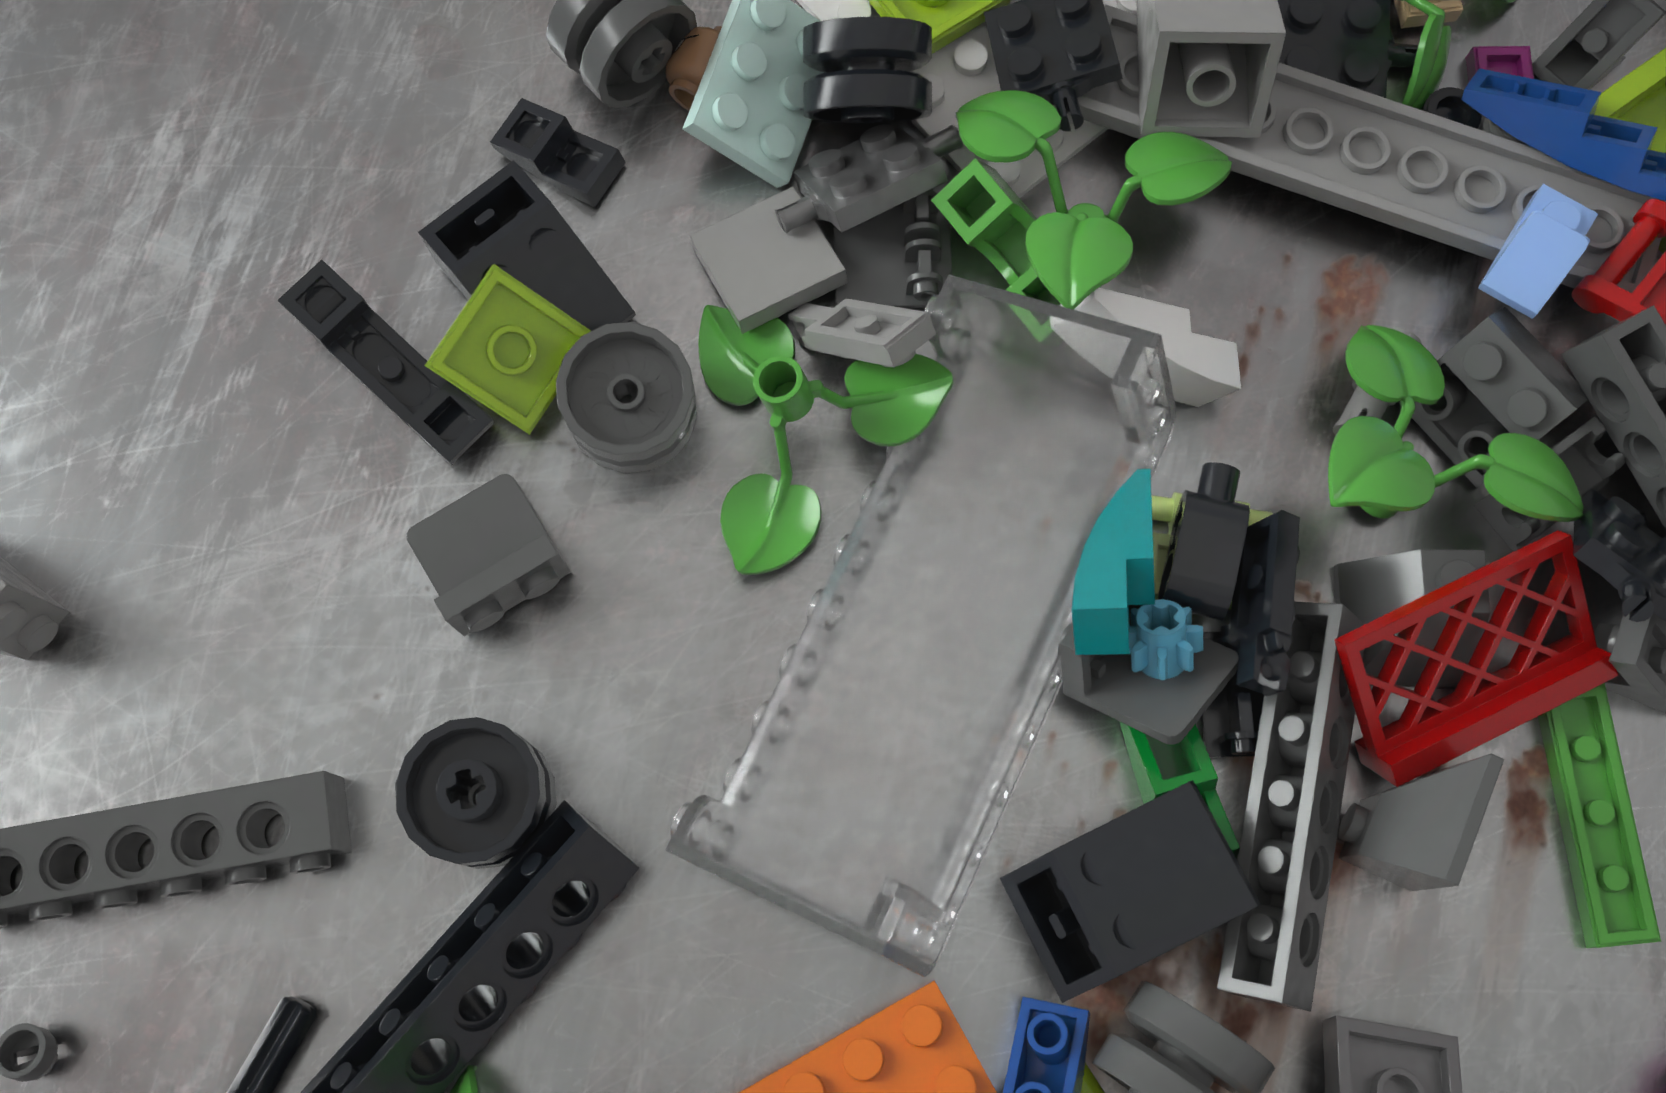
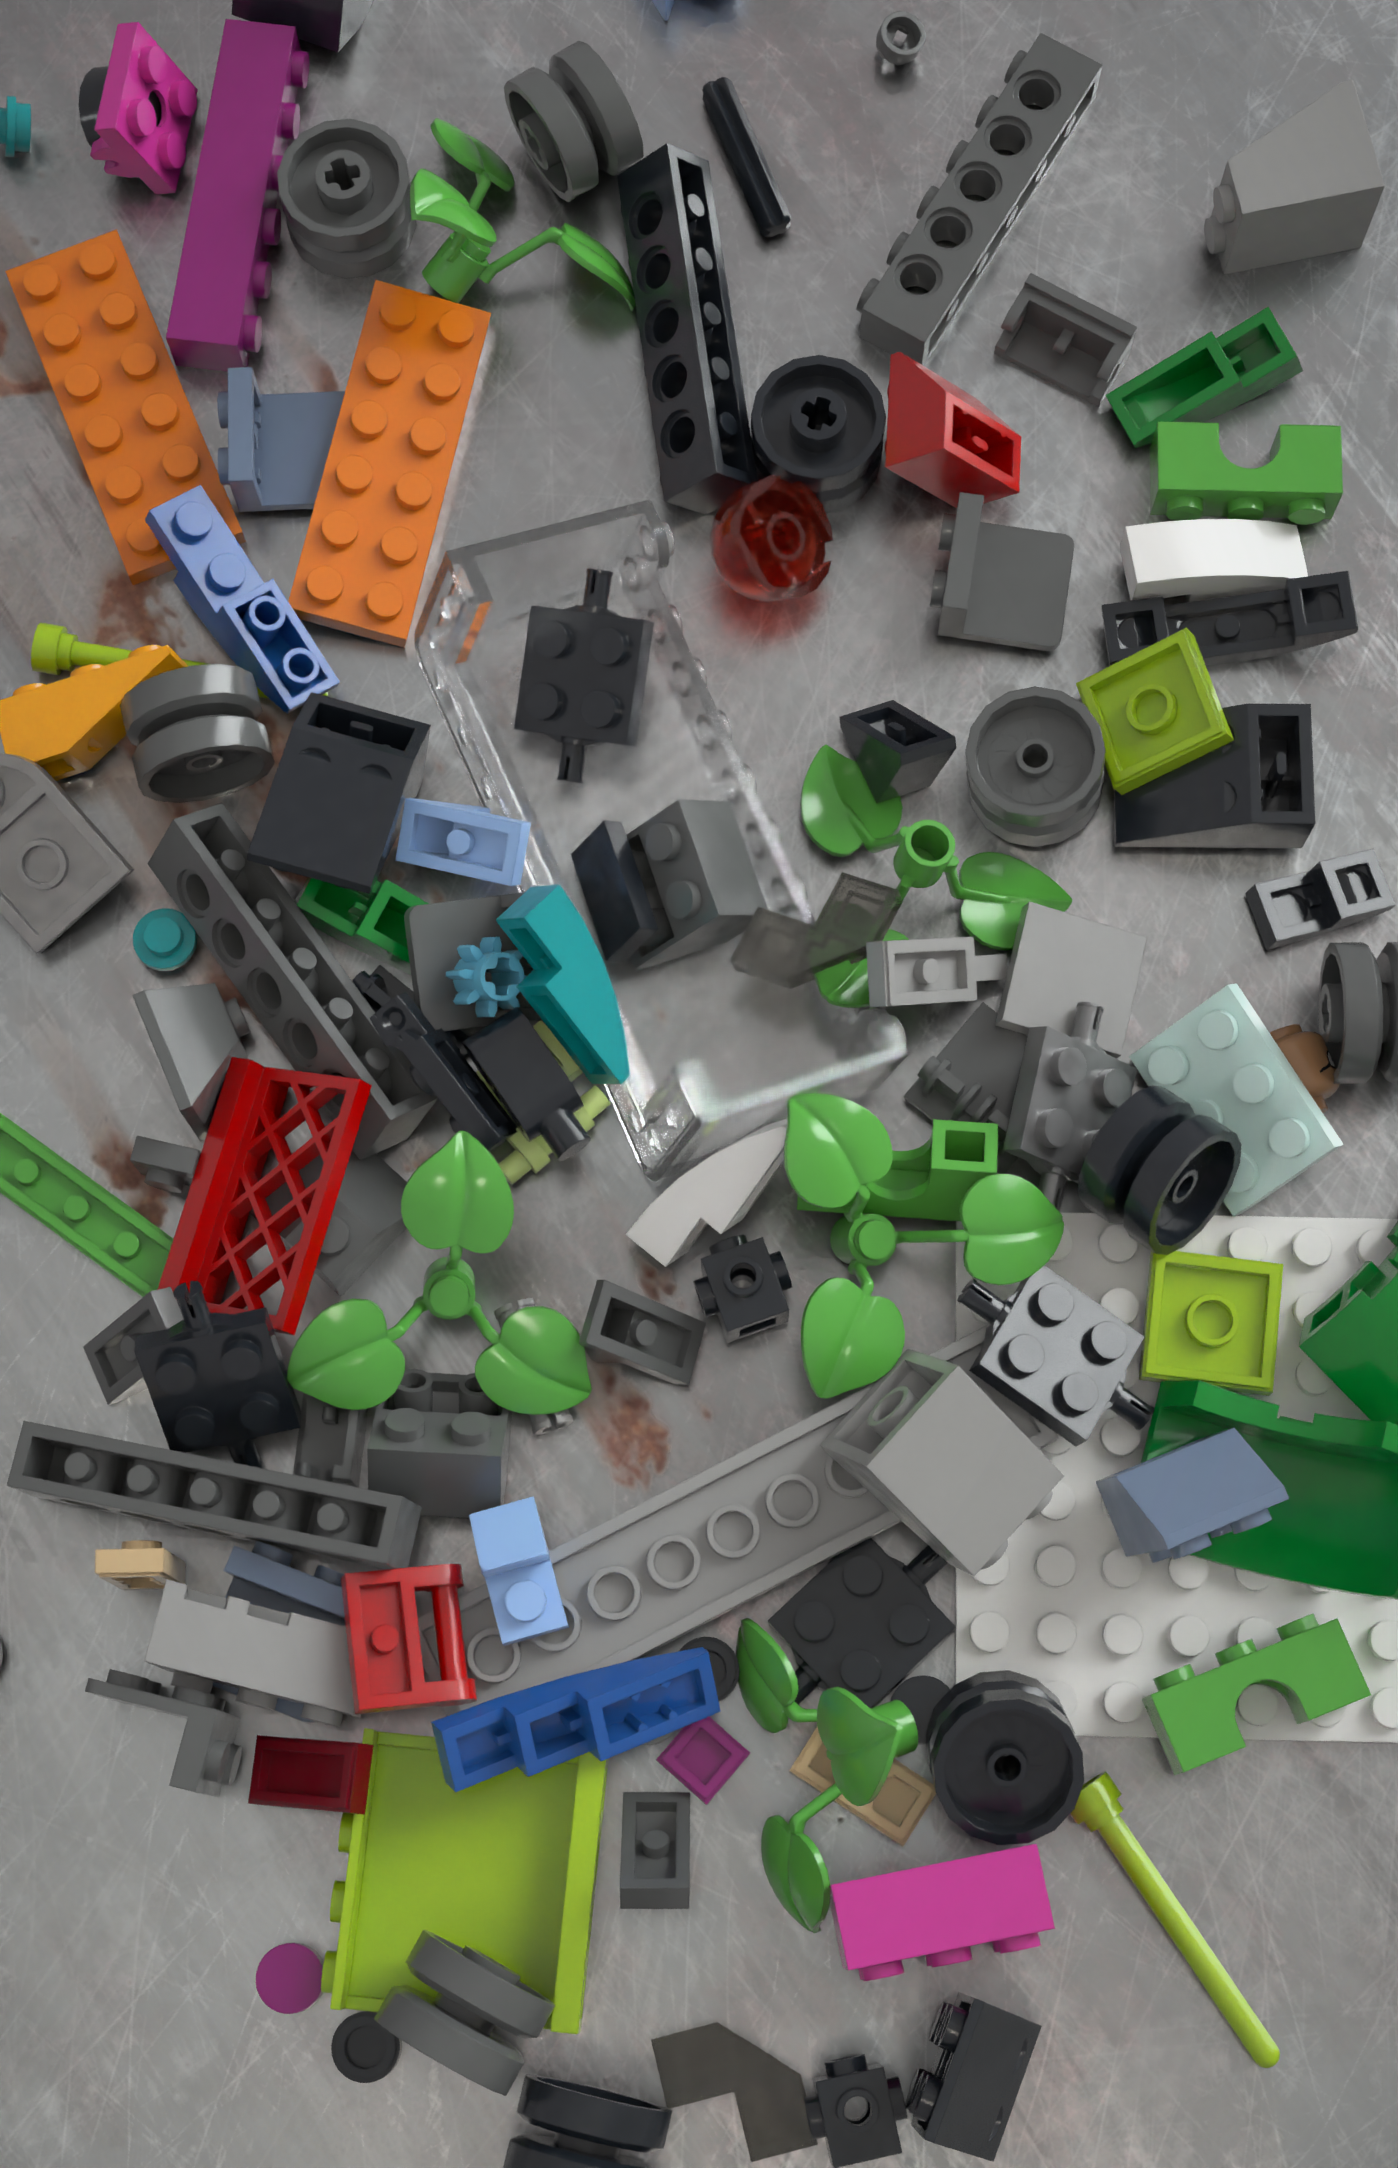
camera: 130 degrees right, 0 degrees up
none -> dark grey plate [130,1136,201,1193]
none -> teal plate [133,908,197,971]
none -> light blue slope [395,798,531,886]
none -> black plate [514,568,654,783]
none -> black tile [570,820,658,962]
none -> dark grey slope [579,1280,706,1385]
none -> dark grey slope [626,799,770,969]
none -> black brick [693,1235,792,1343]
none -> clear red cylinder [709,475,833,602]
none -> clear smoke tile [730,872,903,989]
none -> black slope [839,700,956,804]
none -> red slope [885,352,1021,508]
none -> dark grey hinge [994,273,1137,407]
none -> green slope [1105,307,1303,448]
none -> white slope [1120,519,1308,602]
none -> bright green arch [1150,422,1343,525]

